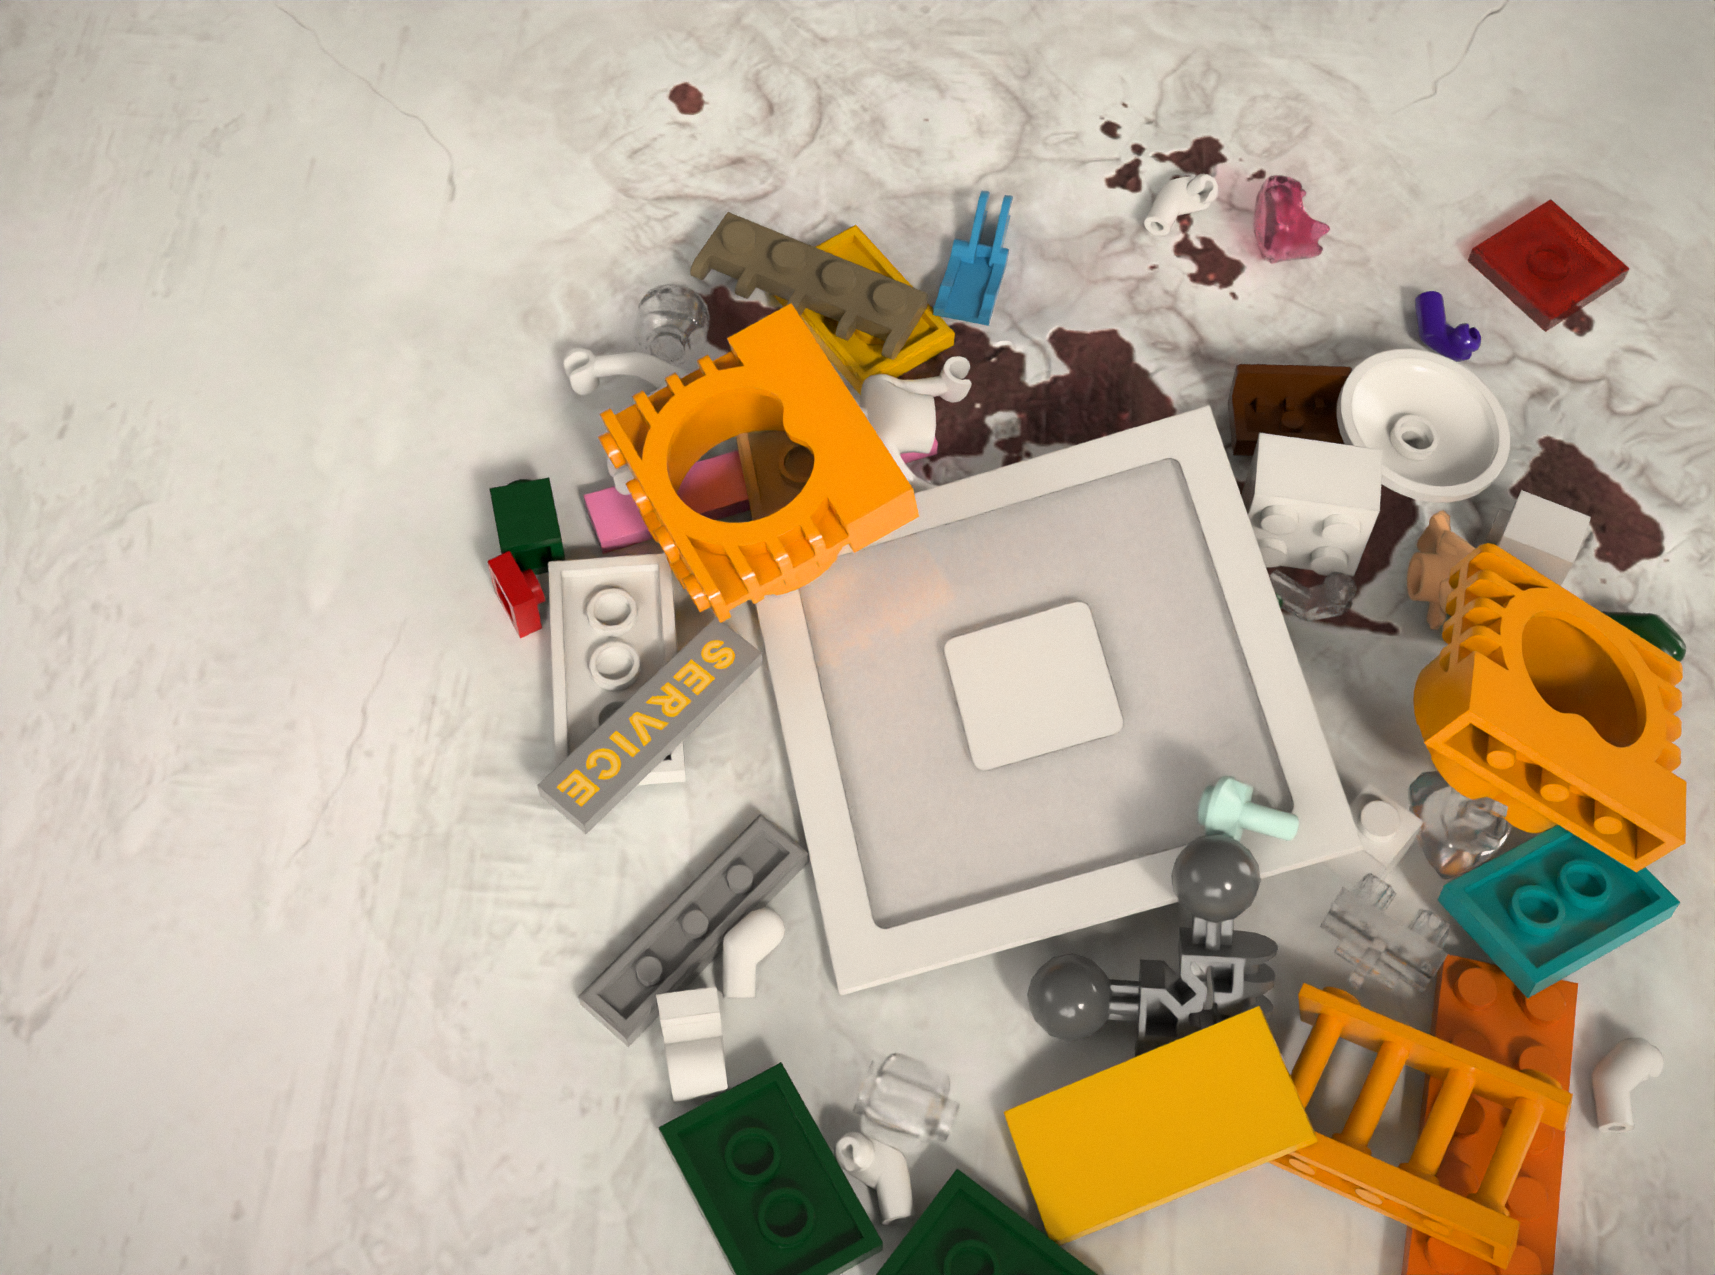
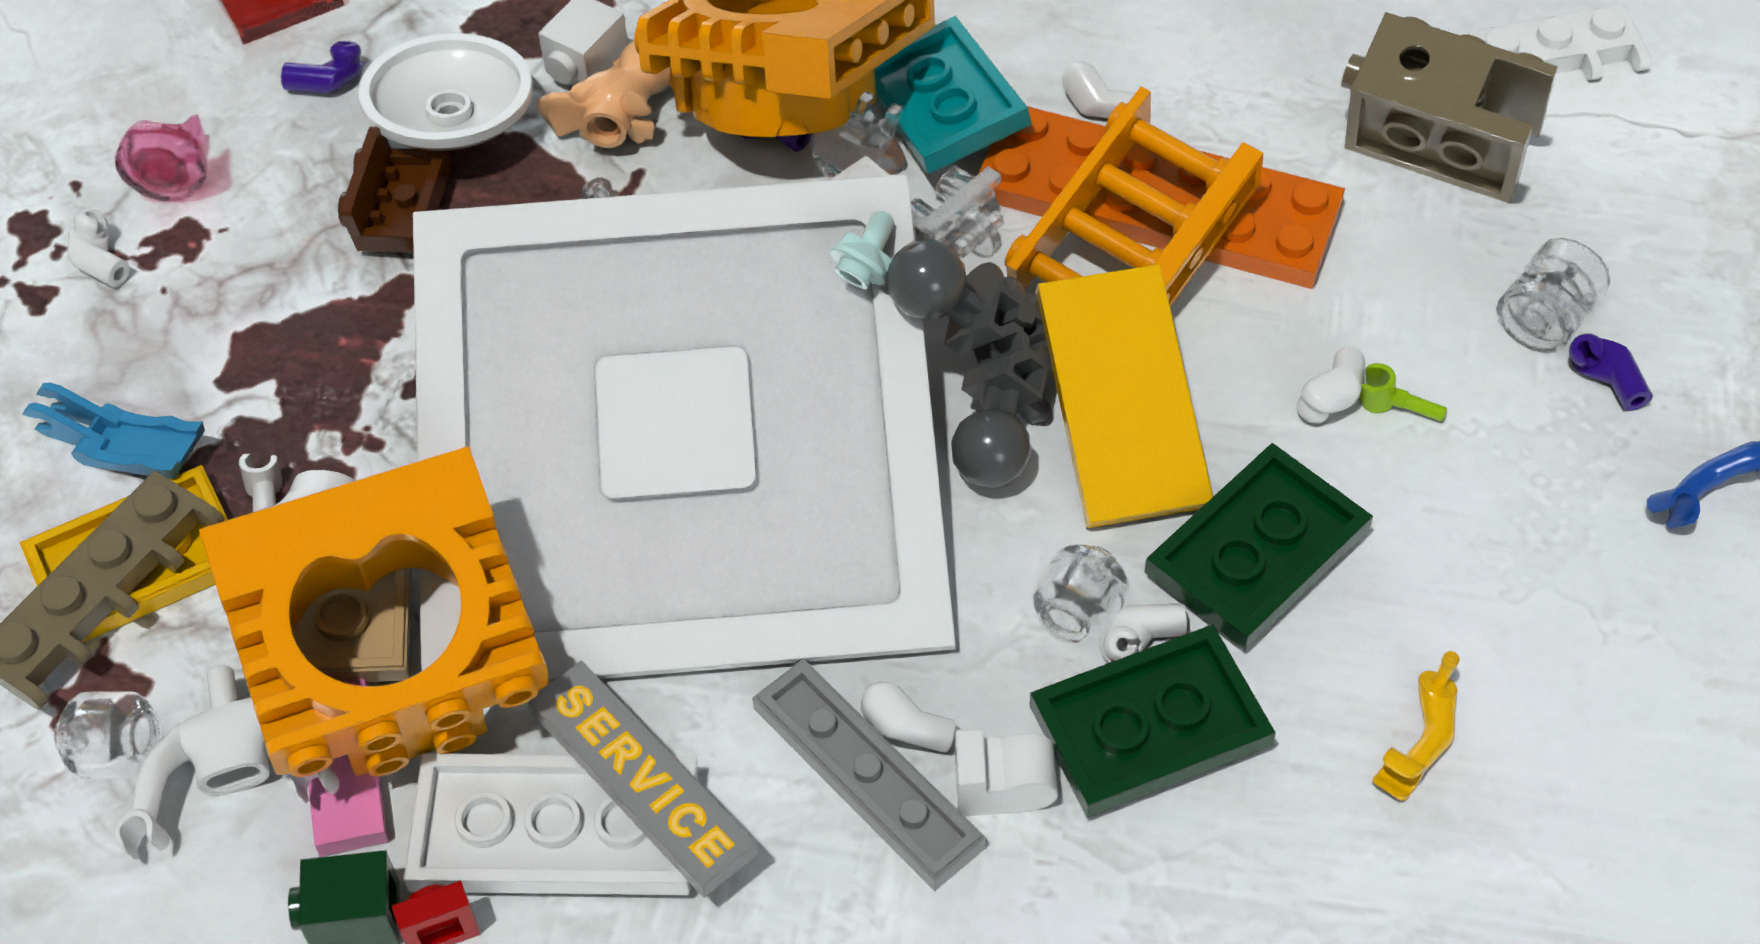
camera: 80 degrees left, 5 degrees down
white brick [1241,433,1383,576] -> none

